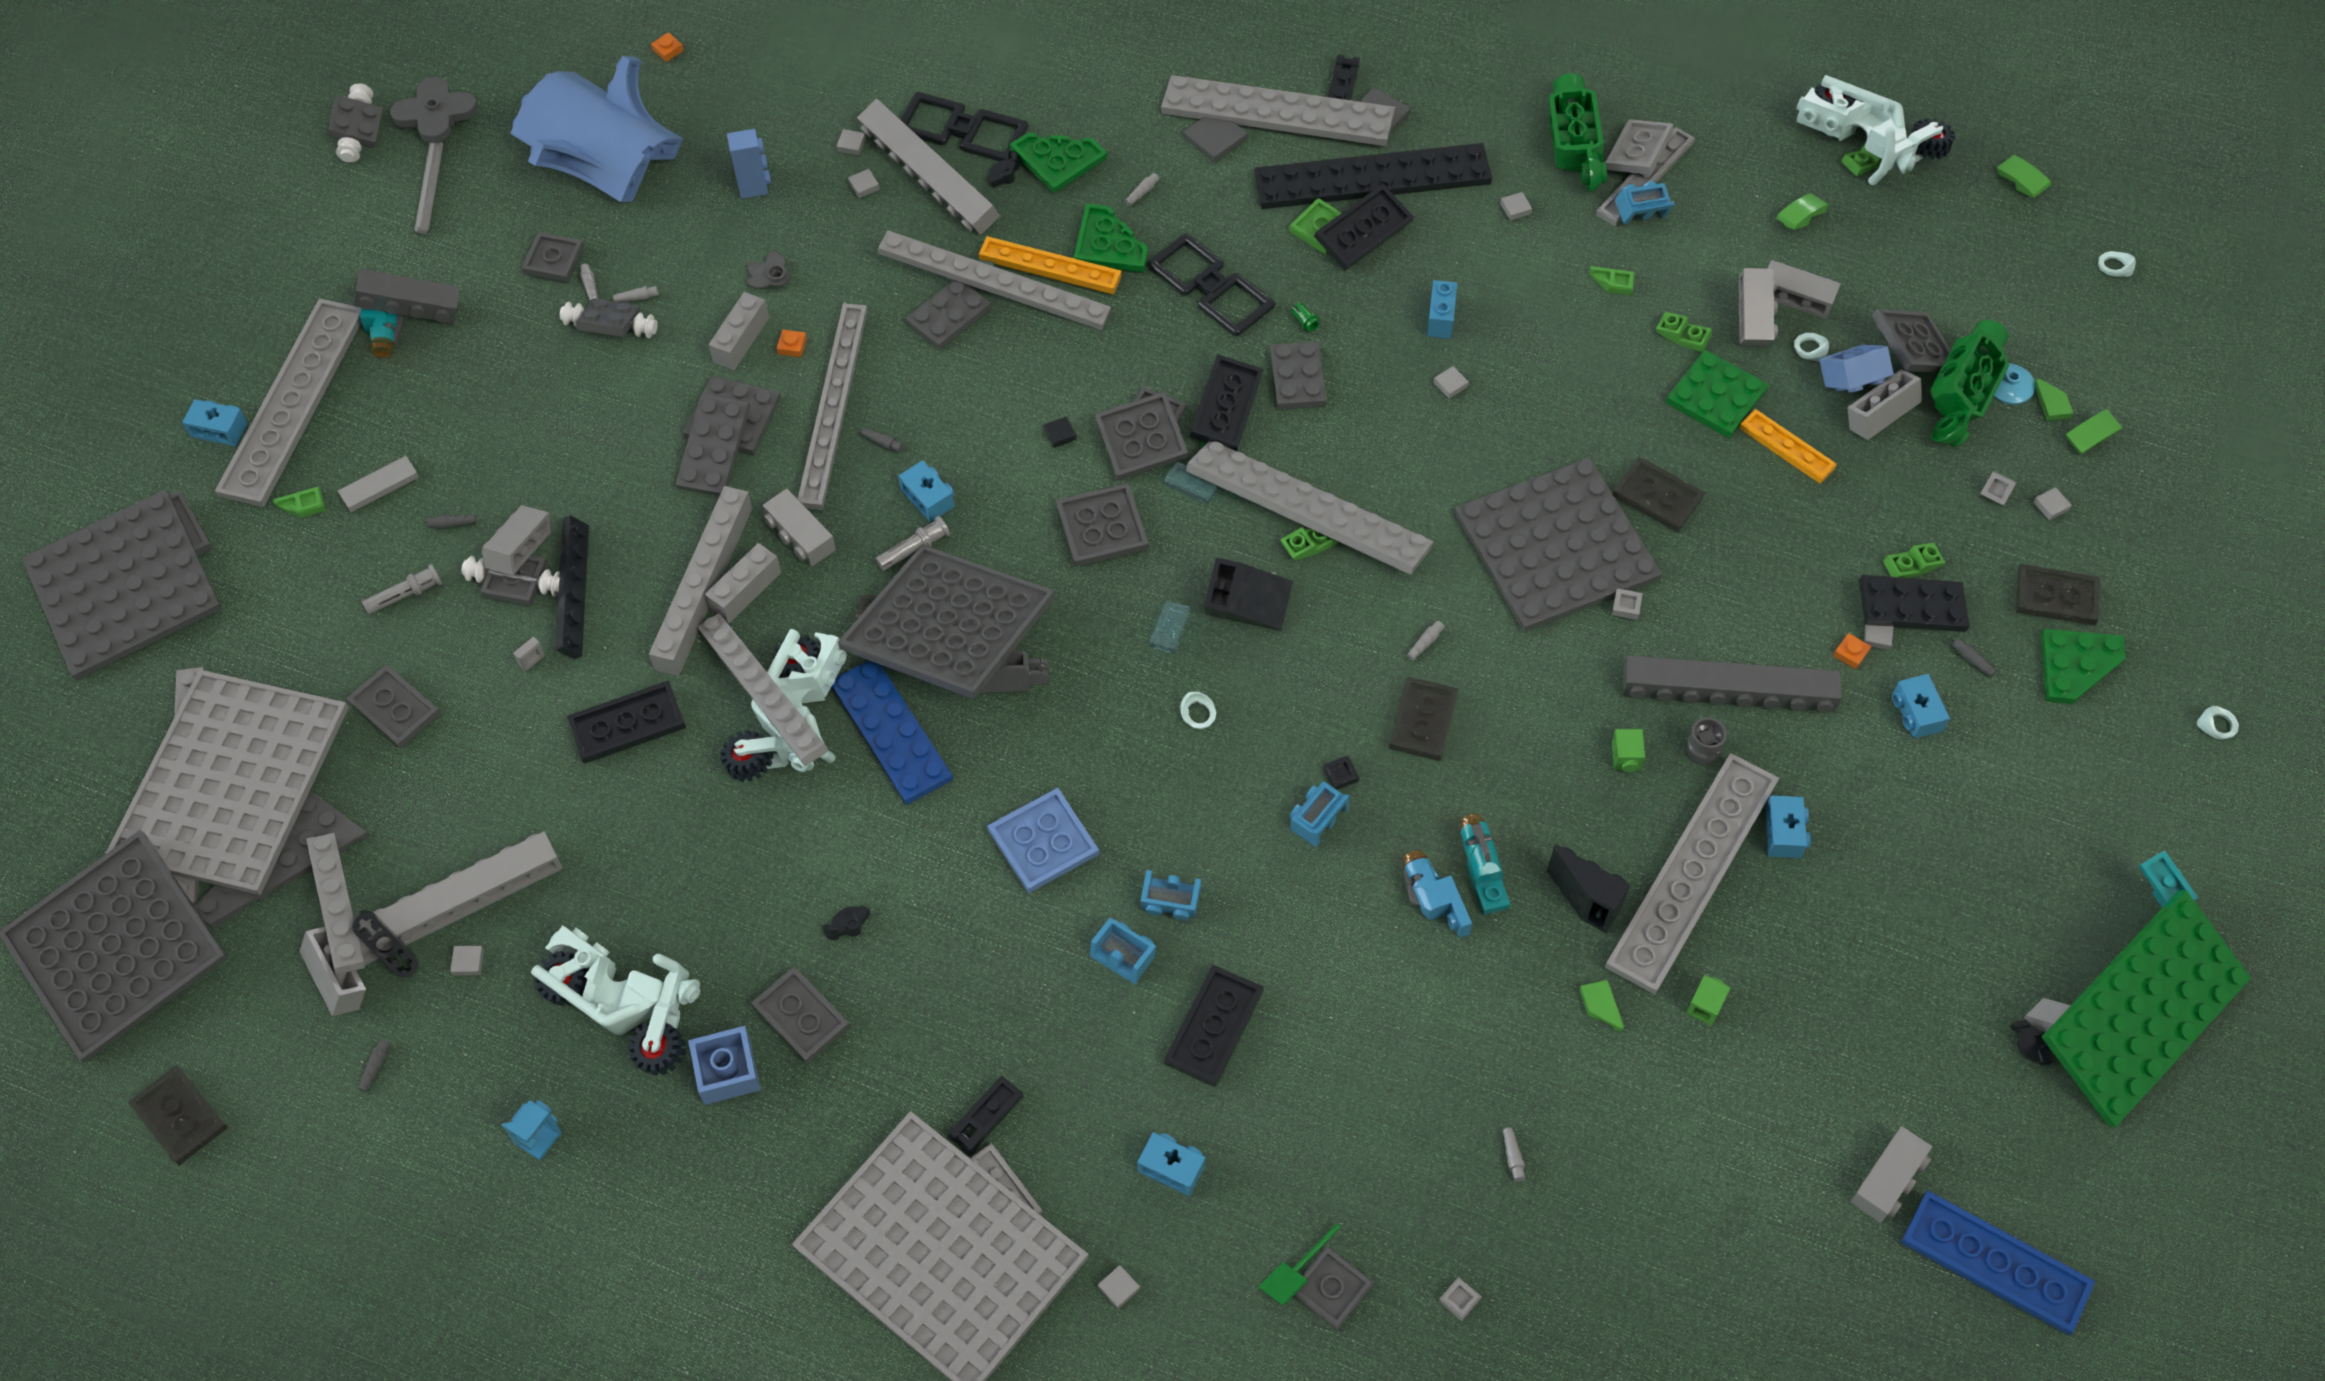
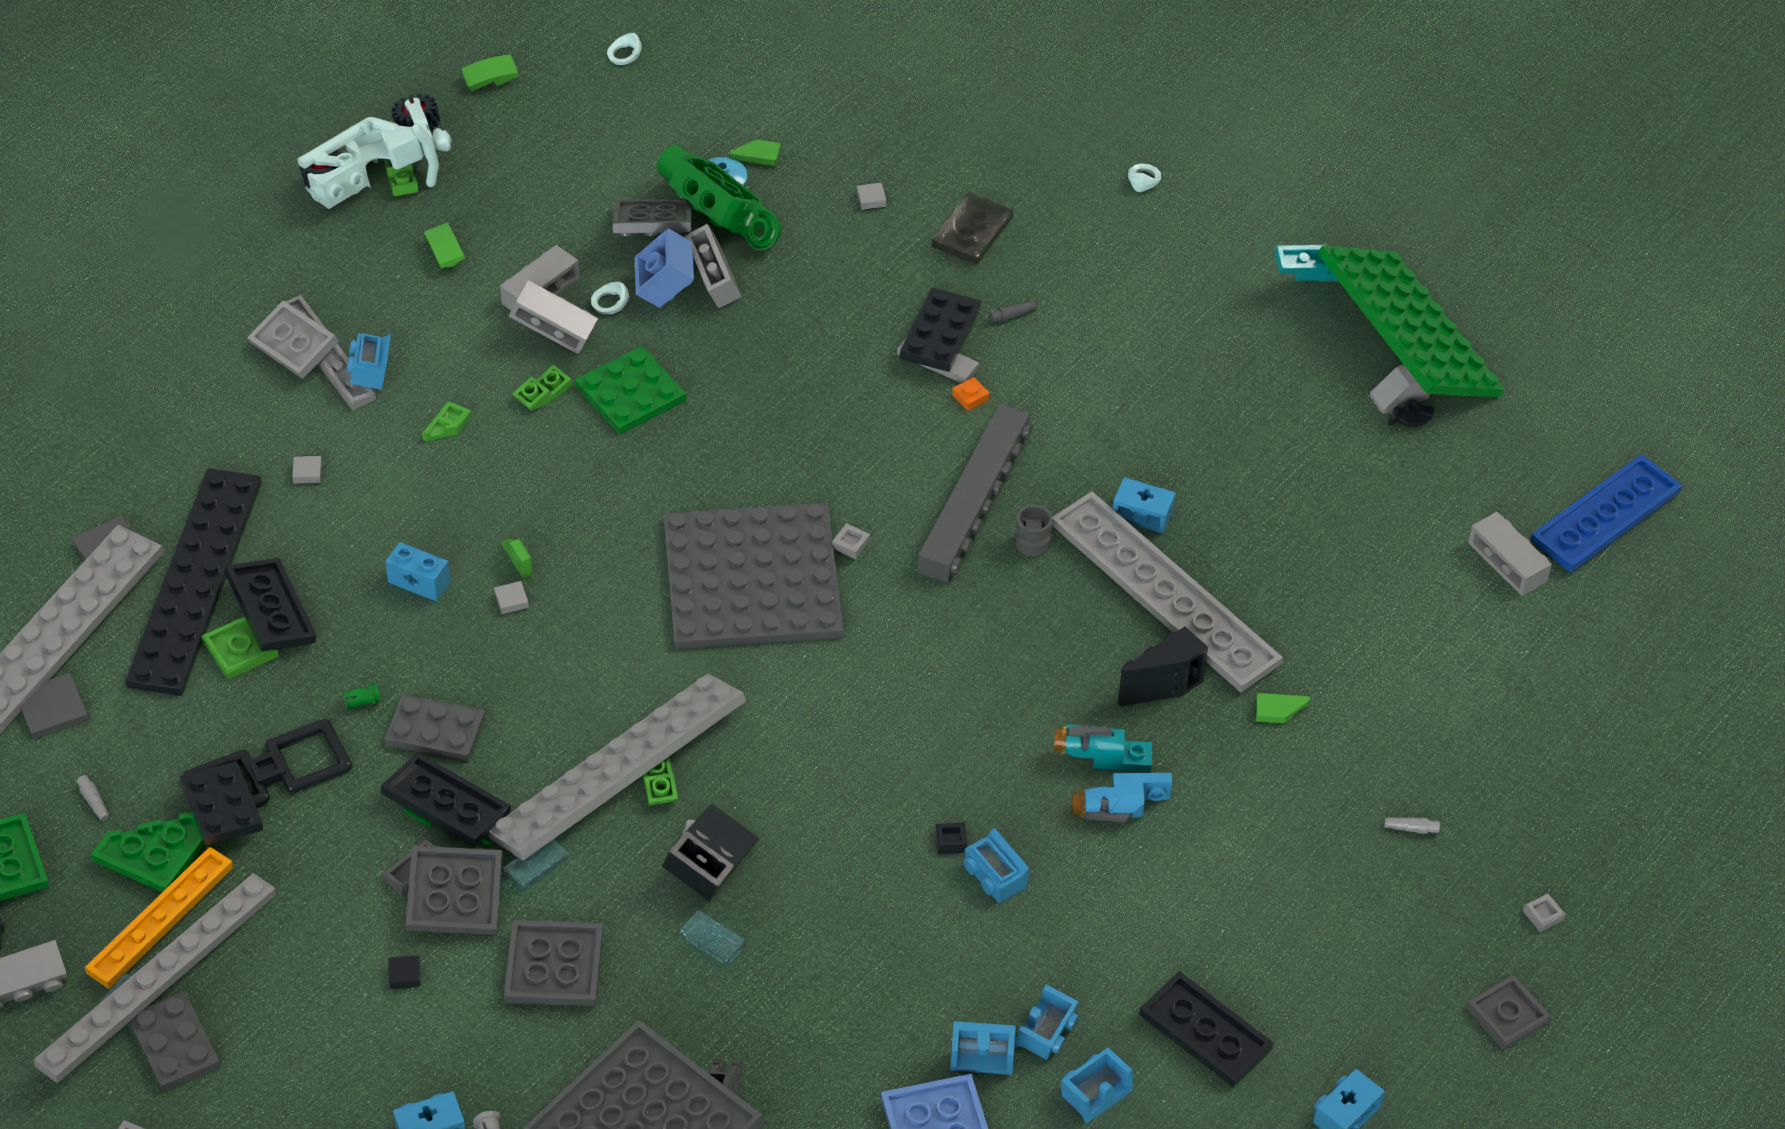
camera: 75 degrees left, 10 degrees down
light aqua piece [1180,692,1216,730] -> none
green piece [1259,1224,1341,1306] -> none
black plate [1328,54,1360,100] -> none
clear smoke plate [1389,676,1459,761] -> none
light grey animal [1407,621,1445,661] -> none
green brick [1548,73,1607,193] -> none
bright green brick [1612,729,1645,772] -> none
clear smoke plate [1613,456,1705,532] -> none
bright green brick [1686,975,1731,1026] -> none
light orange tile [1739,409,1837,484] -> none
bright green slope [1883,542,1946,578] -> none
dark azure brick [1892,674,1950,739] -> none
light grey plate [1981,471,2017,505] -> none
green plate [2041,629,2126,704] -> none
bright green slope [2065,409,2123,455] -> none
none -> black plate [180,761,263,845]
none -> bright green tile [501,538,532,579]
none -> dark azure window [950,1021,1016,1075]

